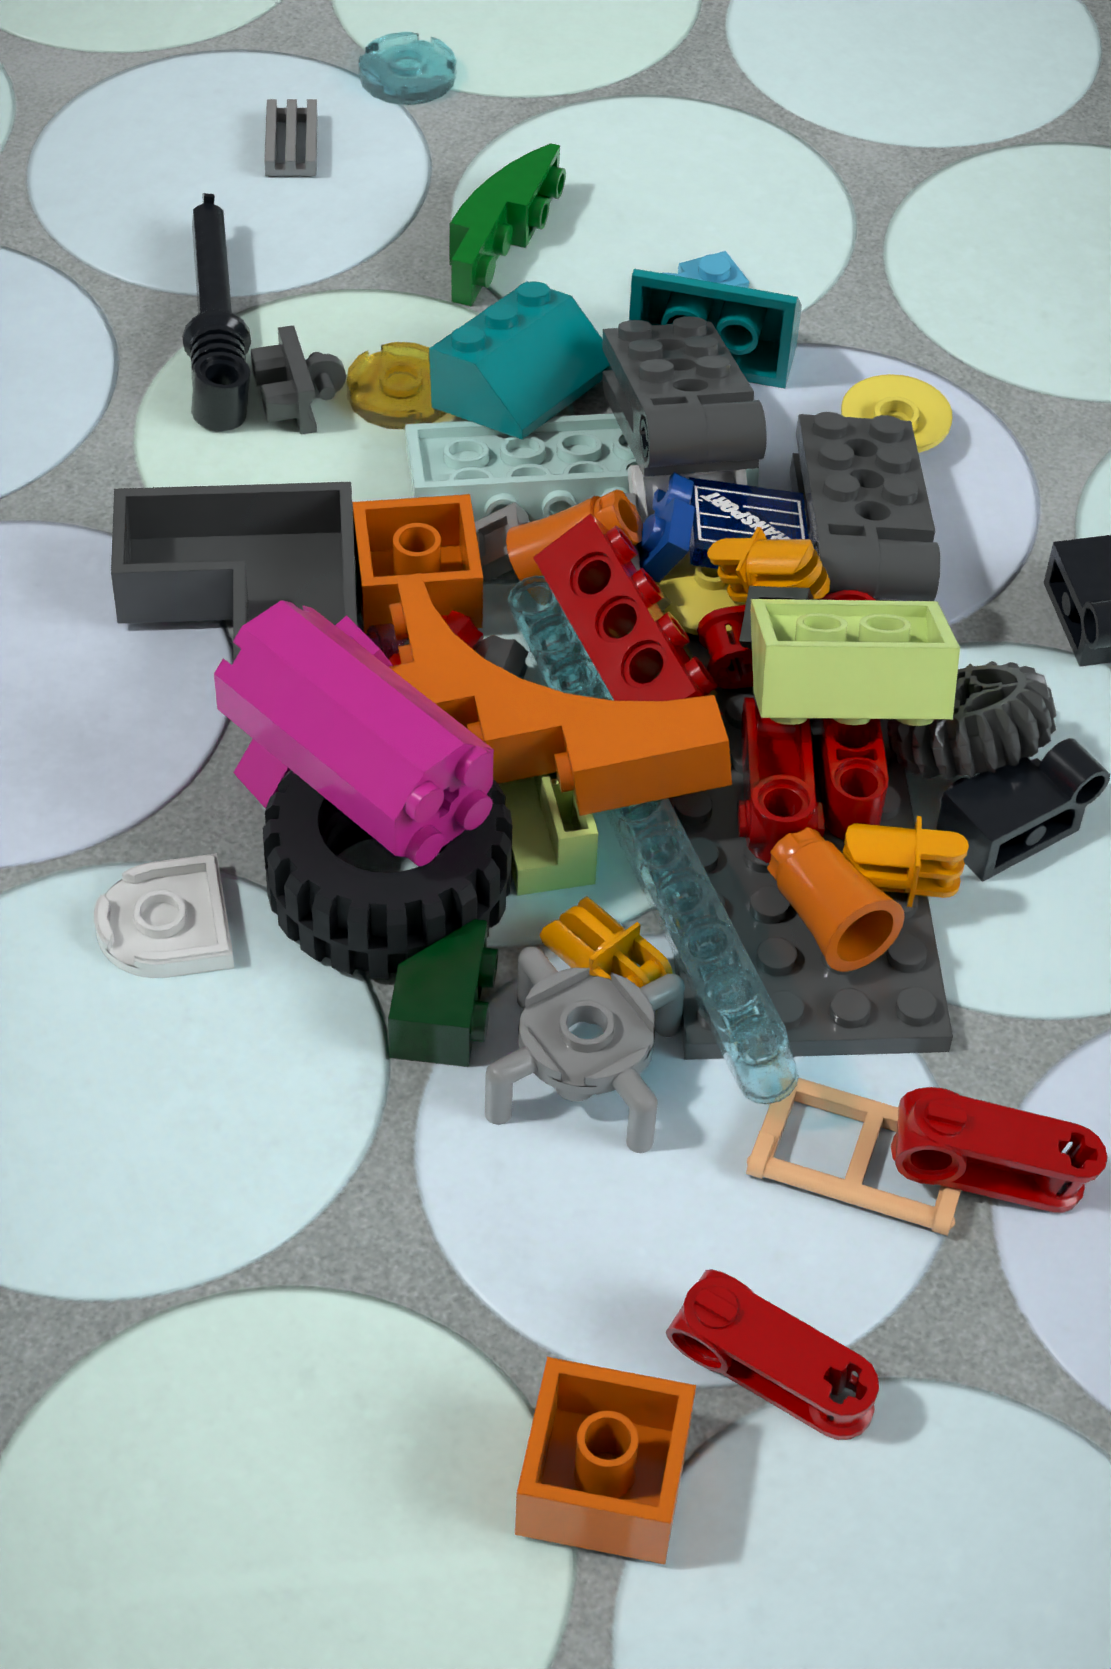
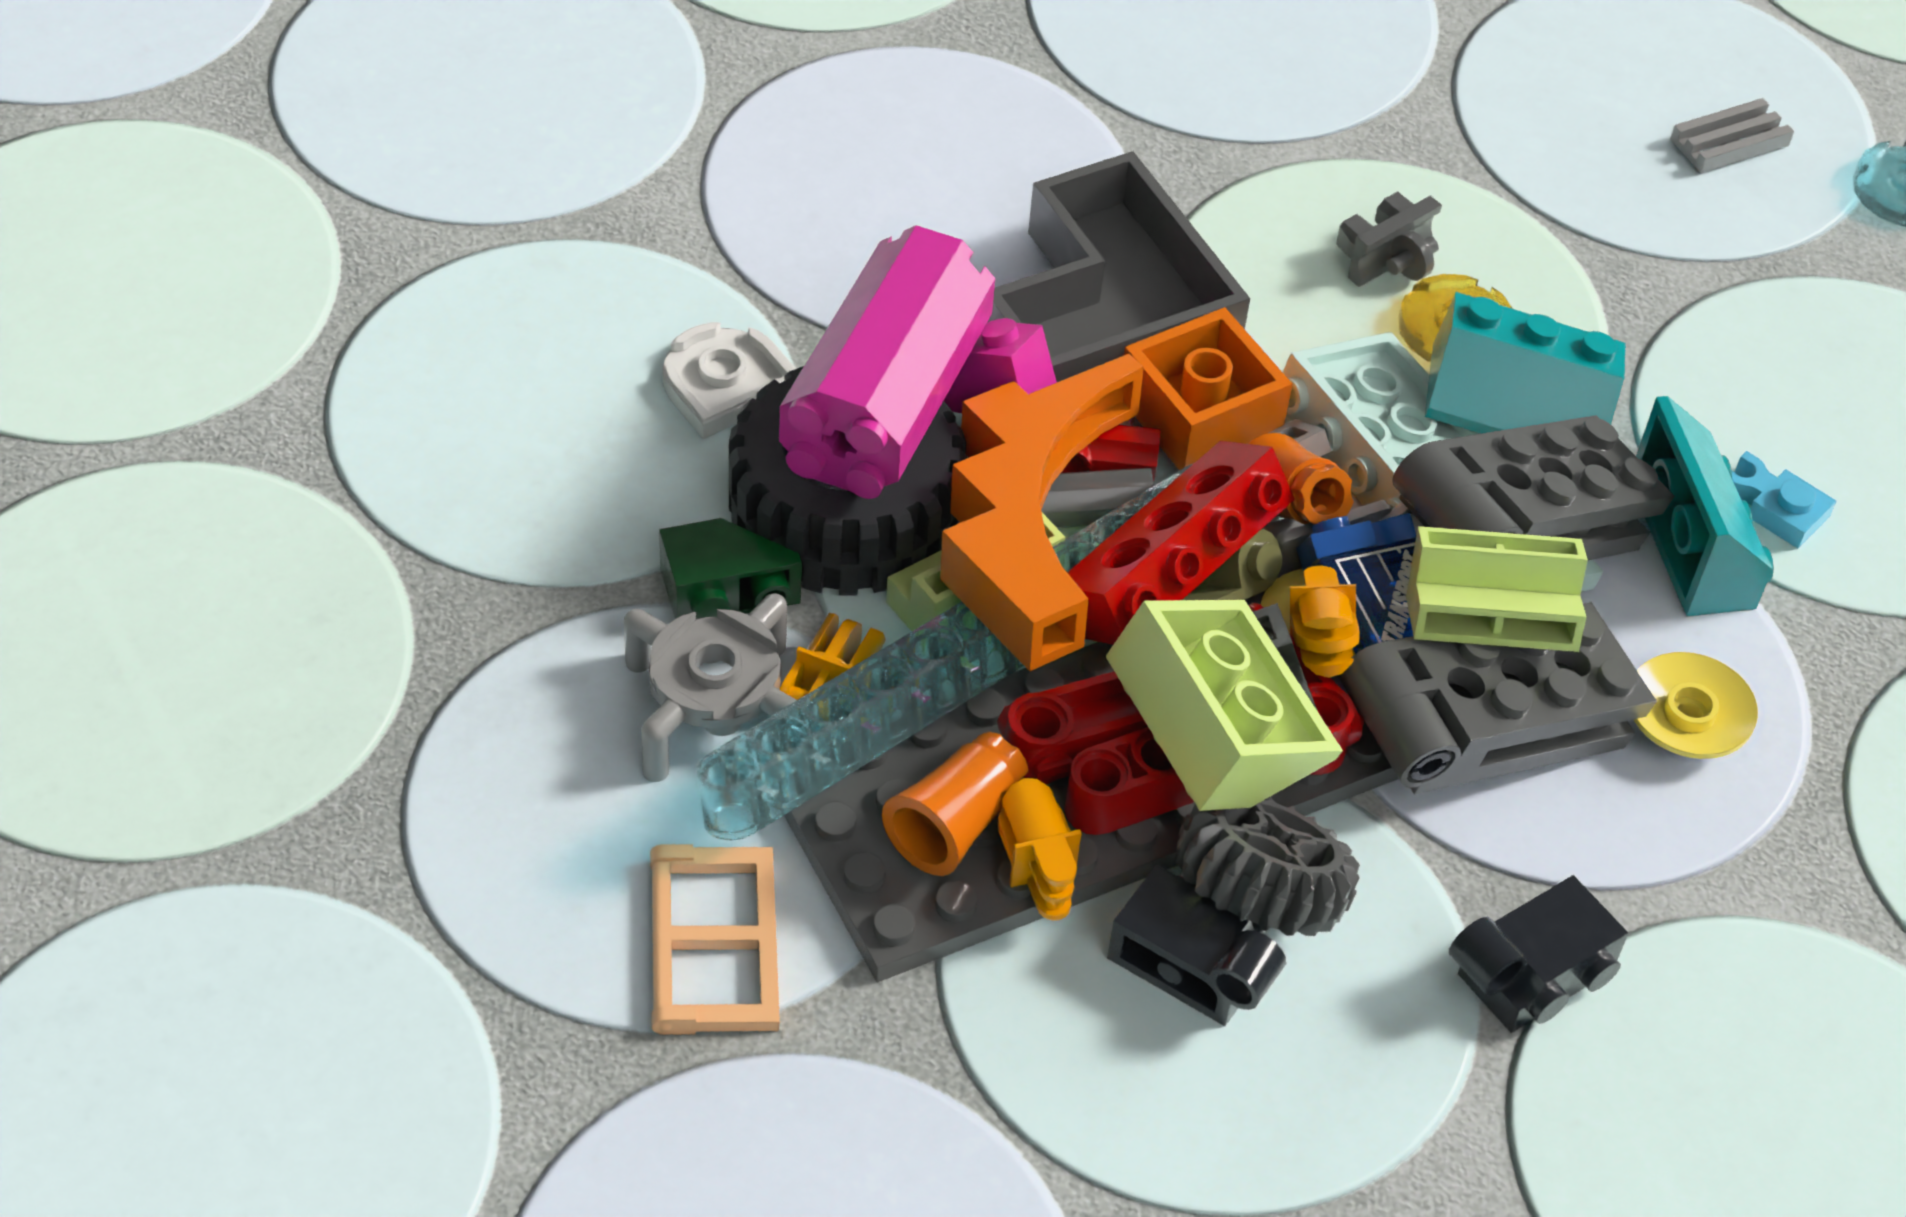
camera: 65 degrees right, 0 degrees up
black piece [182,193,251,431] -> none
green slope [449,143,566,307] -> none
orange brick [515,1357,696,1564] -> none
red piece [665,1269,879,1440] -> none
red piece [891,1087,1108,1213] -> none
none -> yellowish green piece [1406,526,1588,652]

